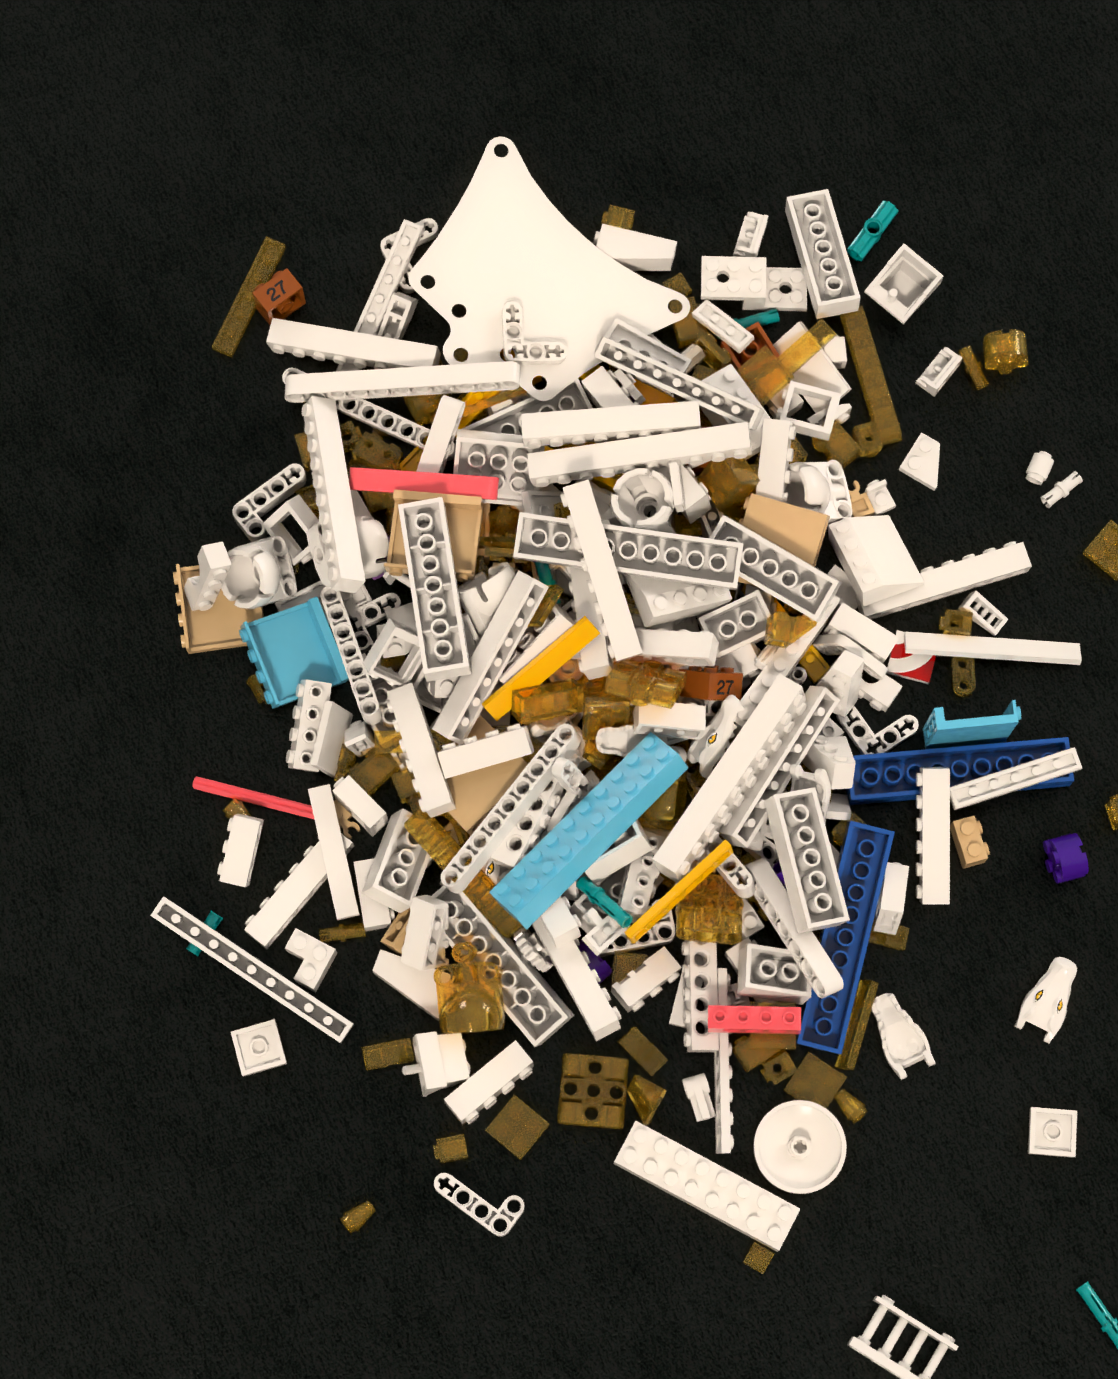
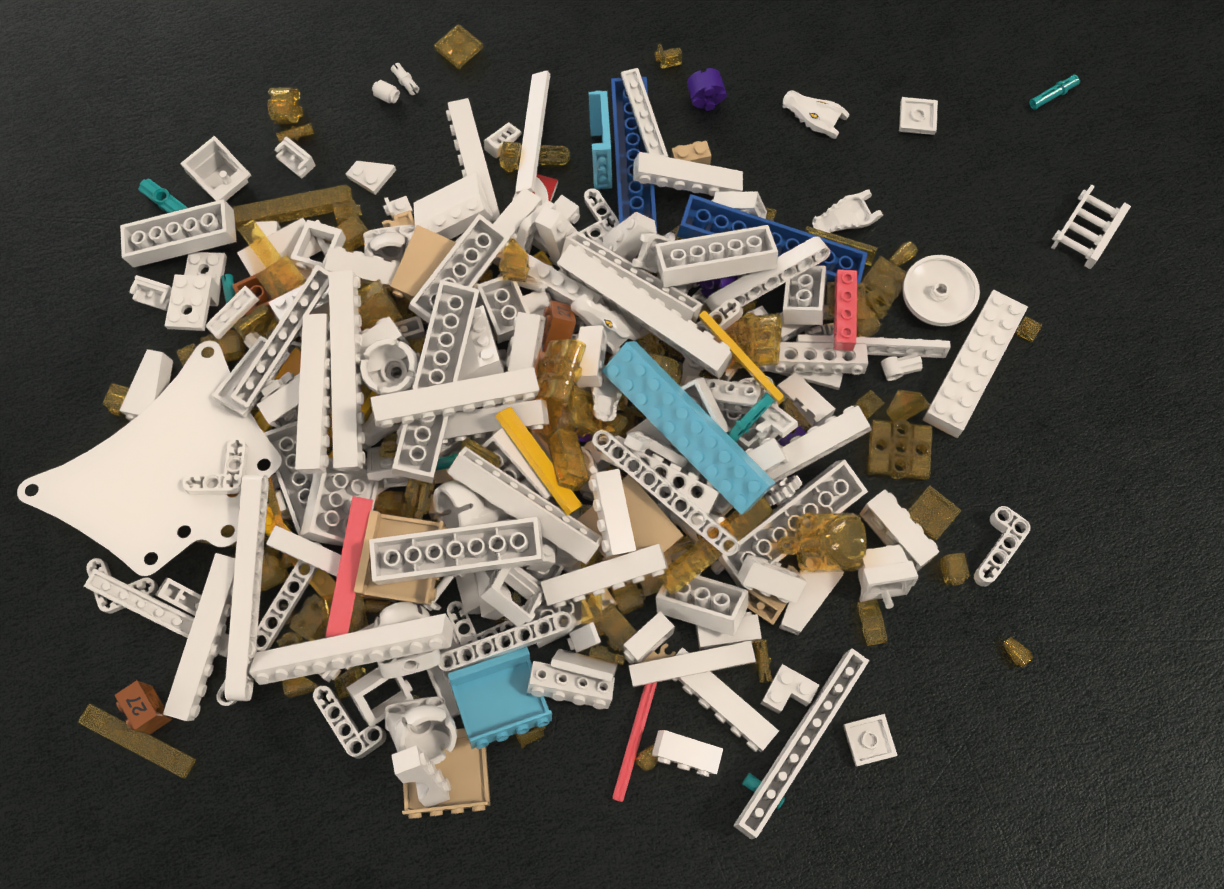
camera: 85 degrees left, 5 degrees down
white tile [669,462,686,512] -> none

